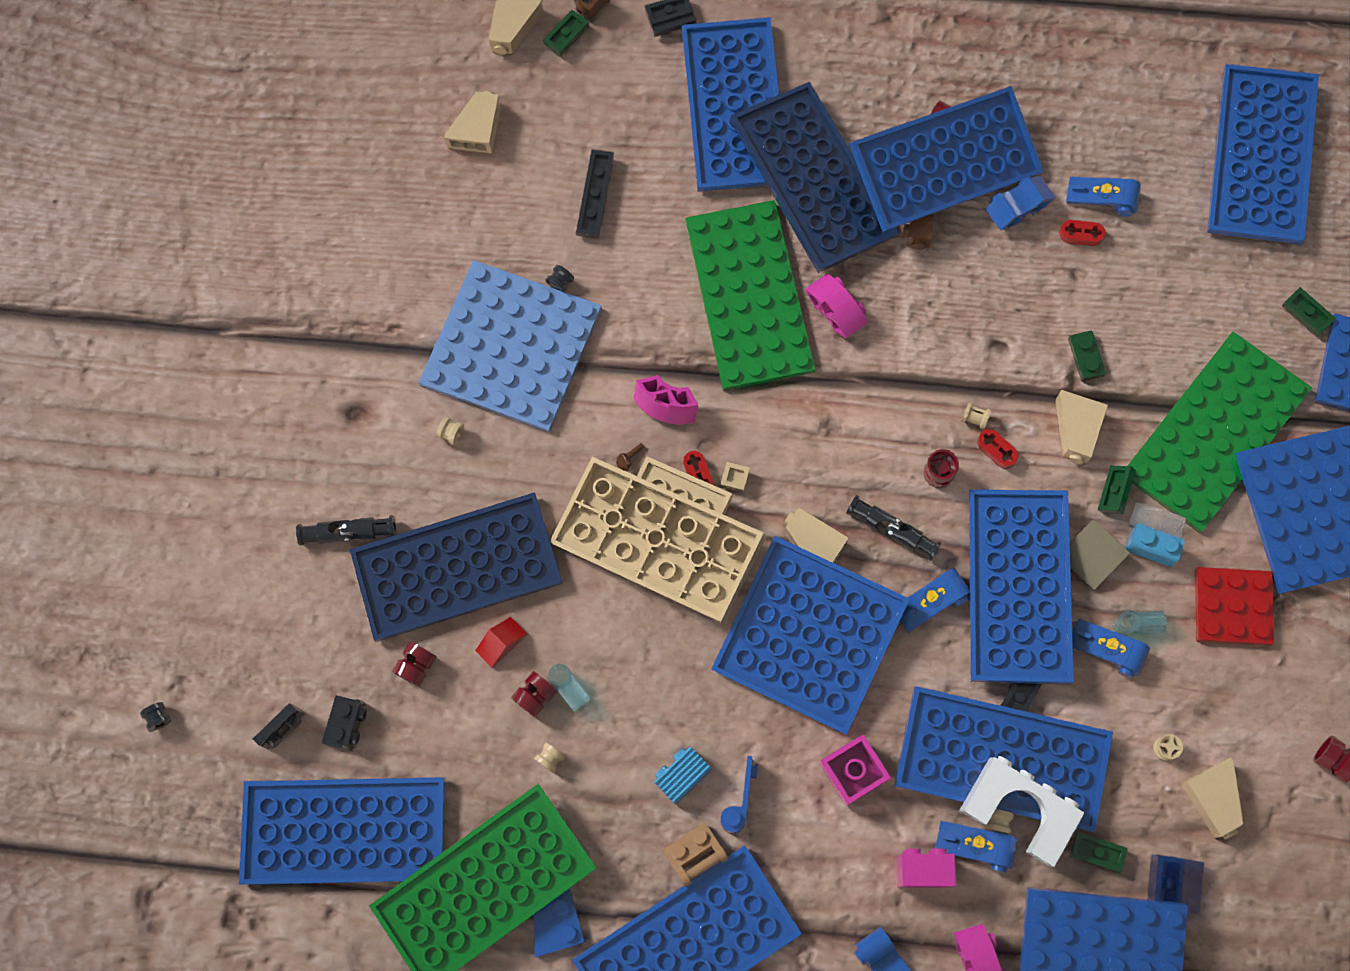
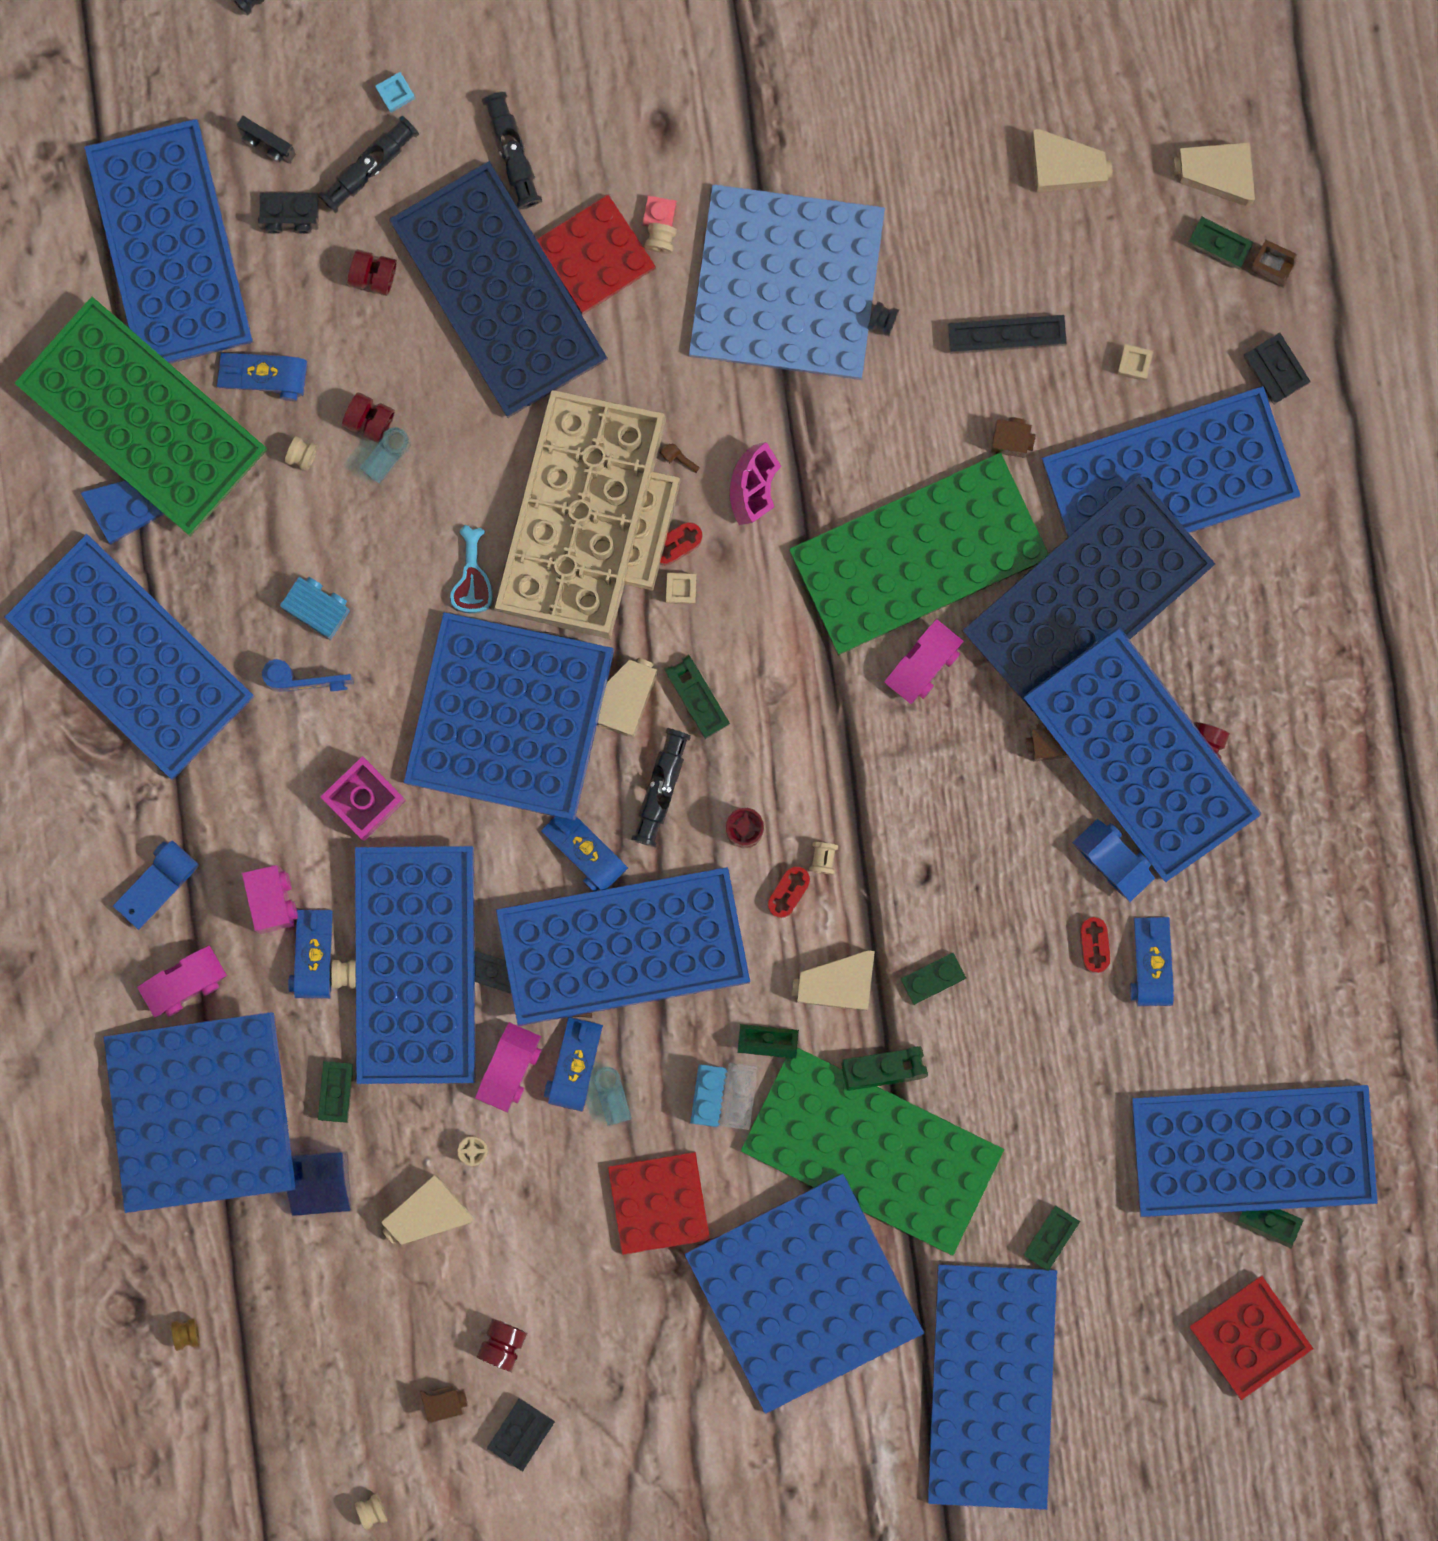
camera: 70 degrees right, 10 degrees up
red slope [475,616,528,668] -> none
medium nougat plate [663,822,729,887] -> none
white arch [959,756,1084,867] -> none
dark tan slope [1070,520,1130,591] -> none
none -> blue door [217,353,308,401]
none -> black piece [318,116,420,214]
none -> medium azure plate [375,72,415,113]
none -> medium azure piece [450,525,493,614]
none -> dark pink brick [475,1022,542,1113]
none -> red plate [537,194,656,315]
none -> coral plate [643,195,677,227]
none -> dark green plate [664,654,730,739]
none -> dark green plate [841,1046,928,1091]
none -> reddish brown brick [991,417,1036,458]
none -> tan plate [1118,344,1153,381]
none -> dark green plate [1237,1209,1304,1249]

